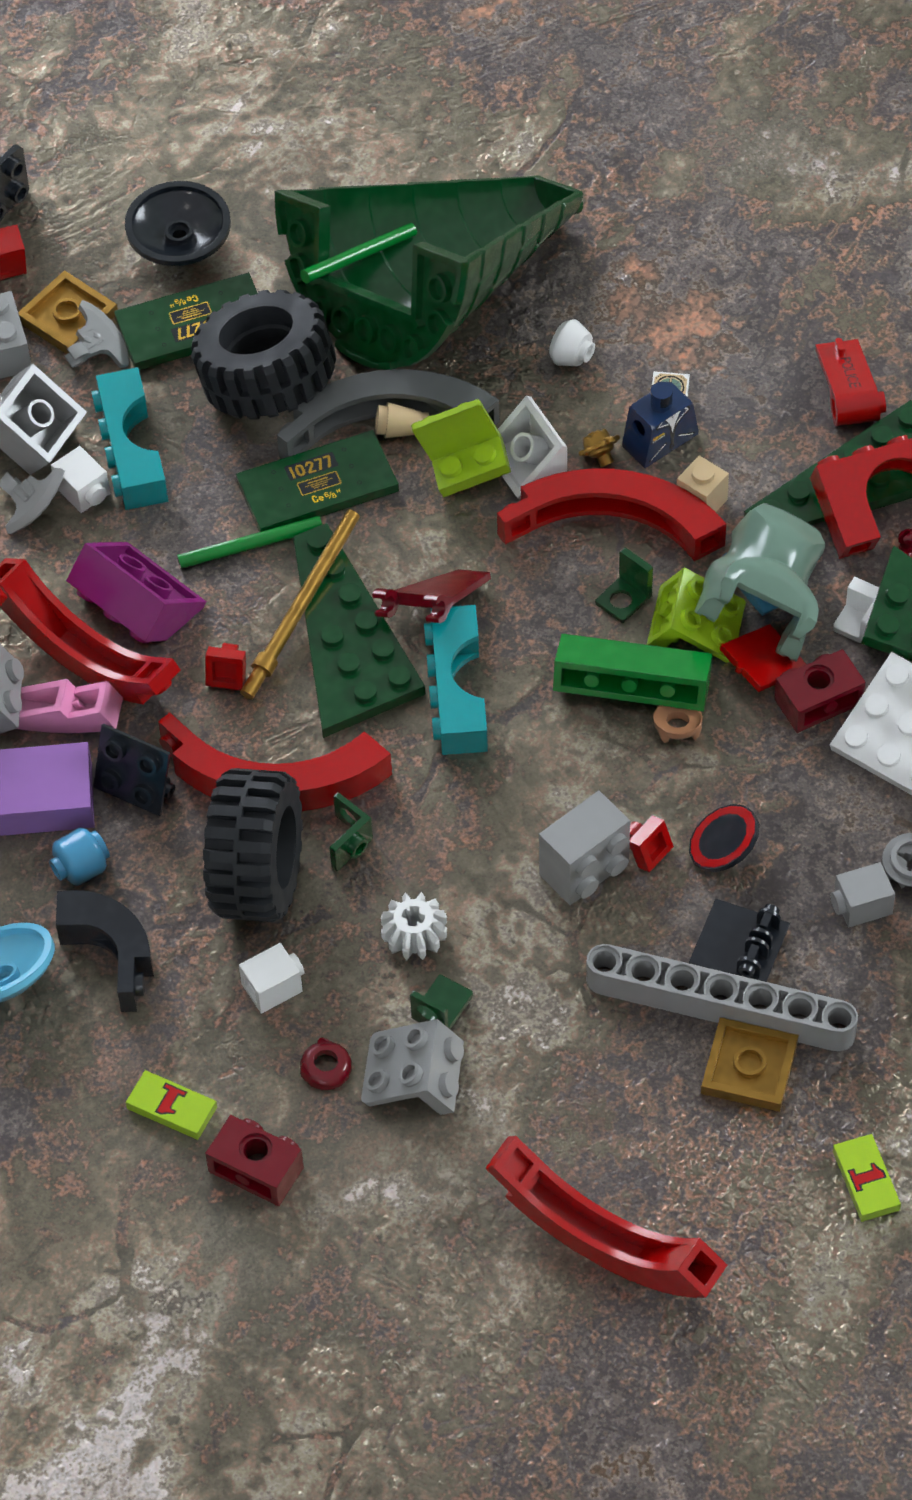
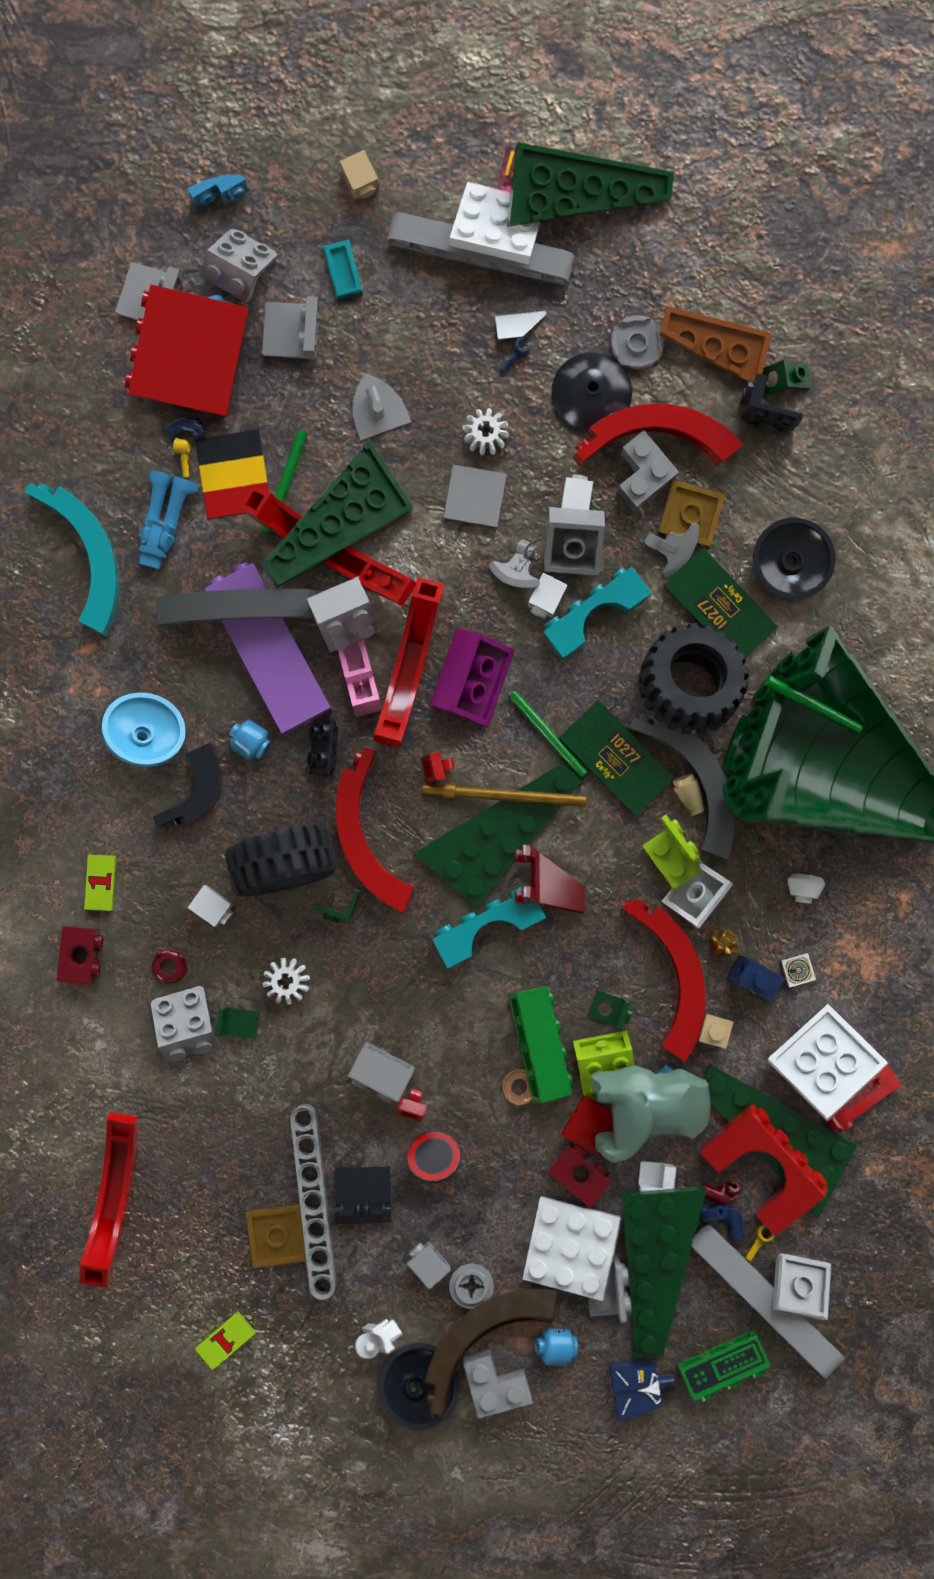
camera: 65 degrees right, 30 degrees up
none -> white plate [768,1004,888,1121]

